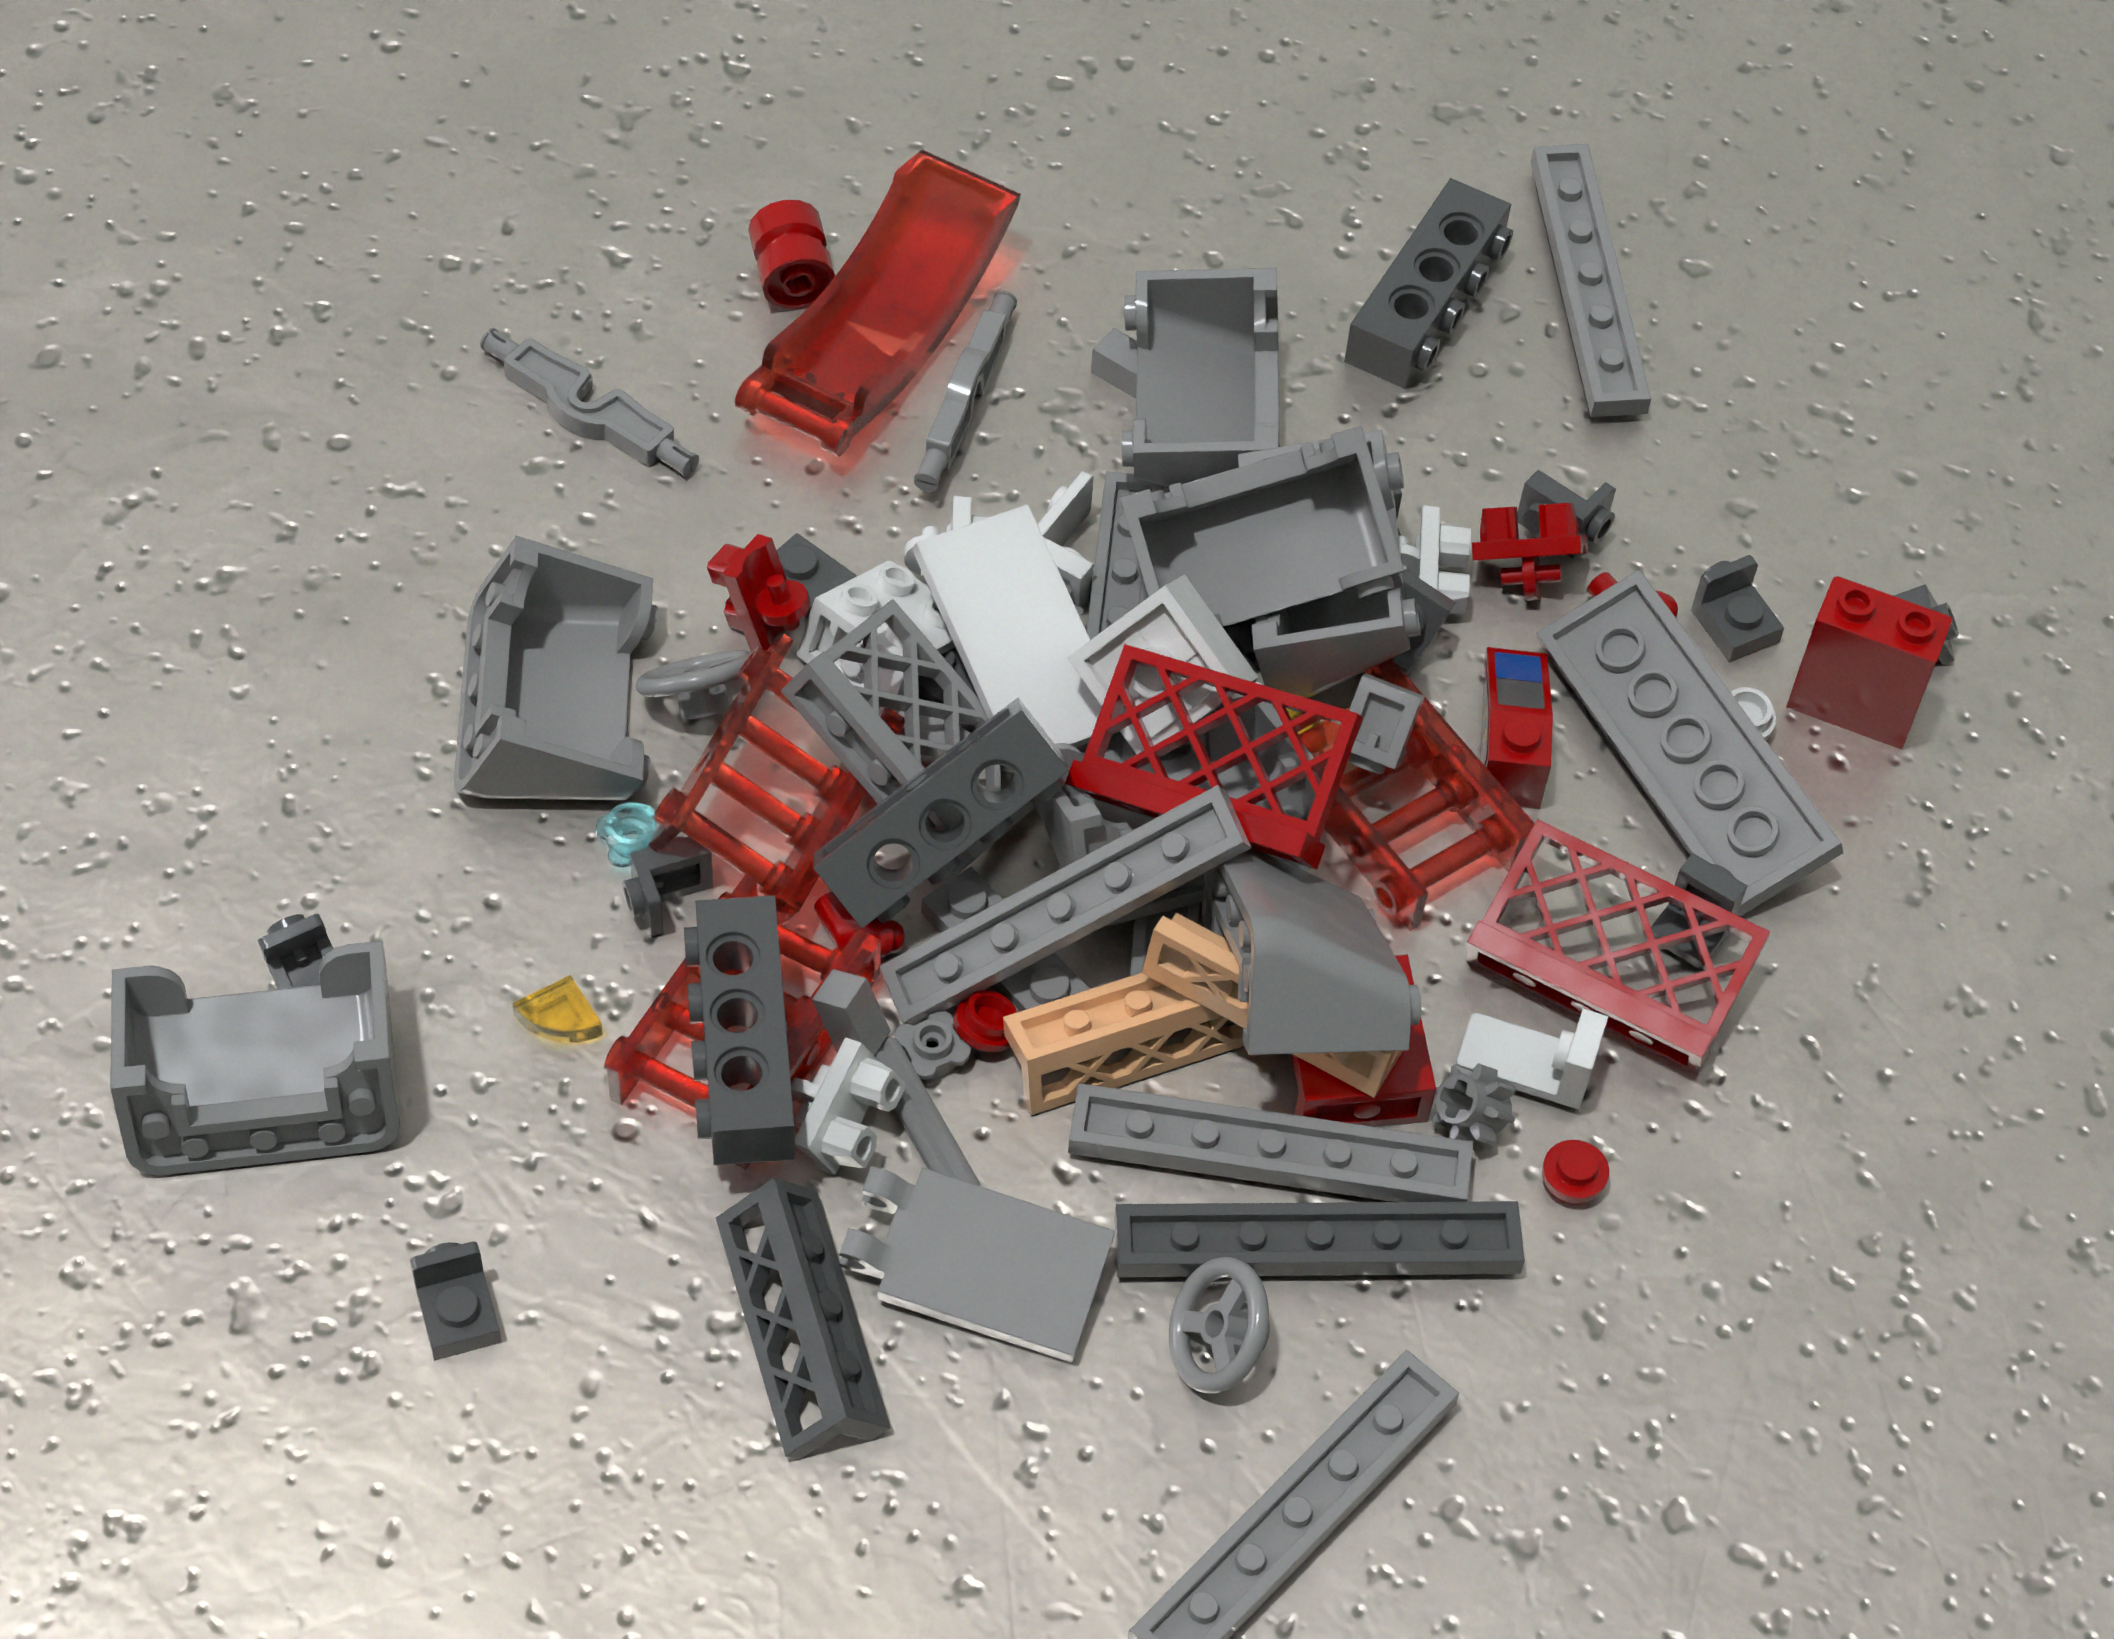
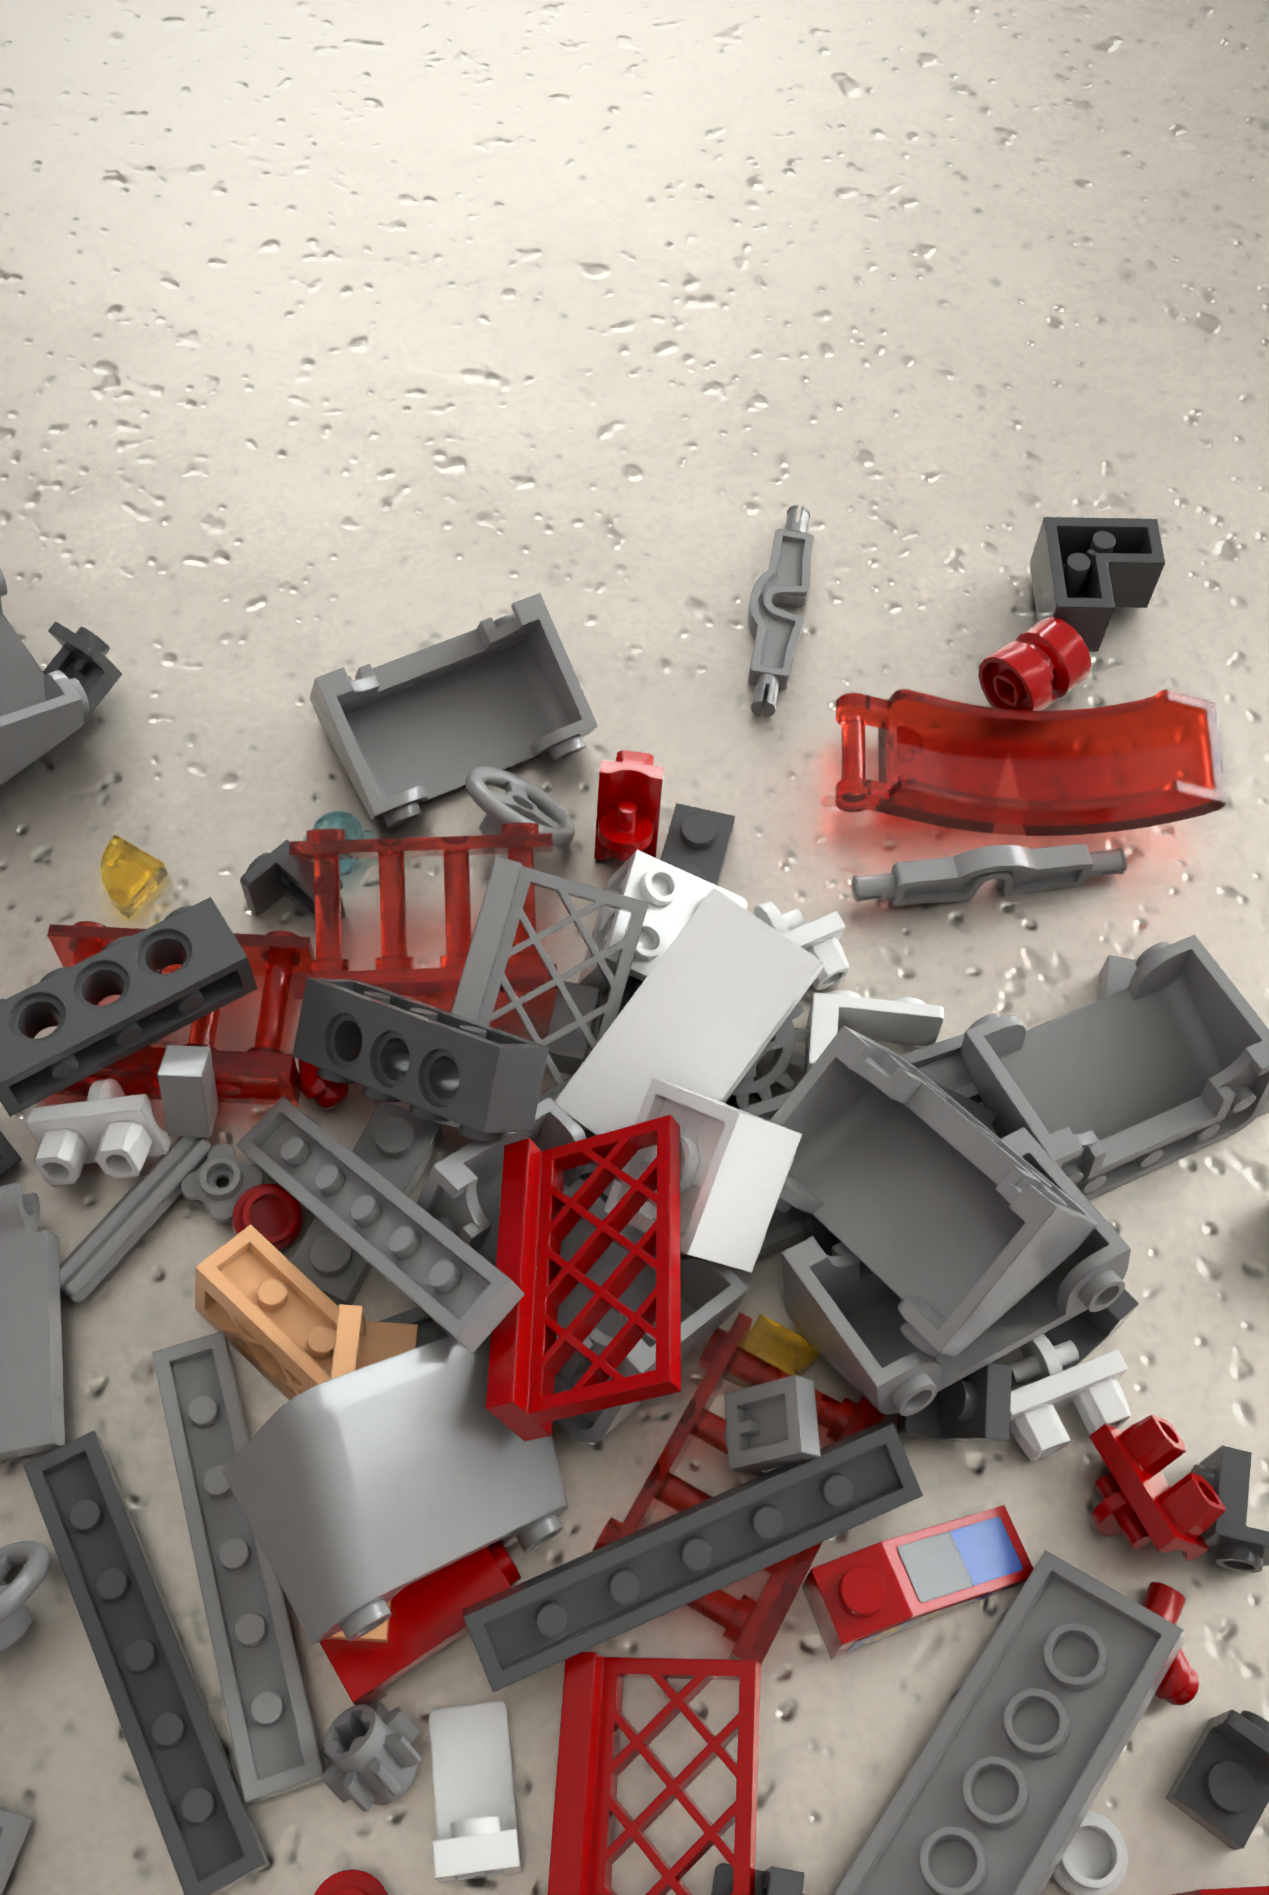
camera: 65 degrees right, 5 degrees up
none -> dark grey plate [462,1420,923,1692]
none -> dark grey brick [1030,517,1165,652]

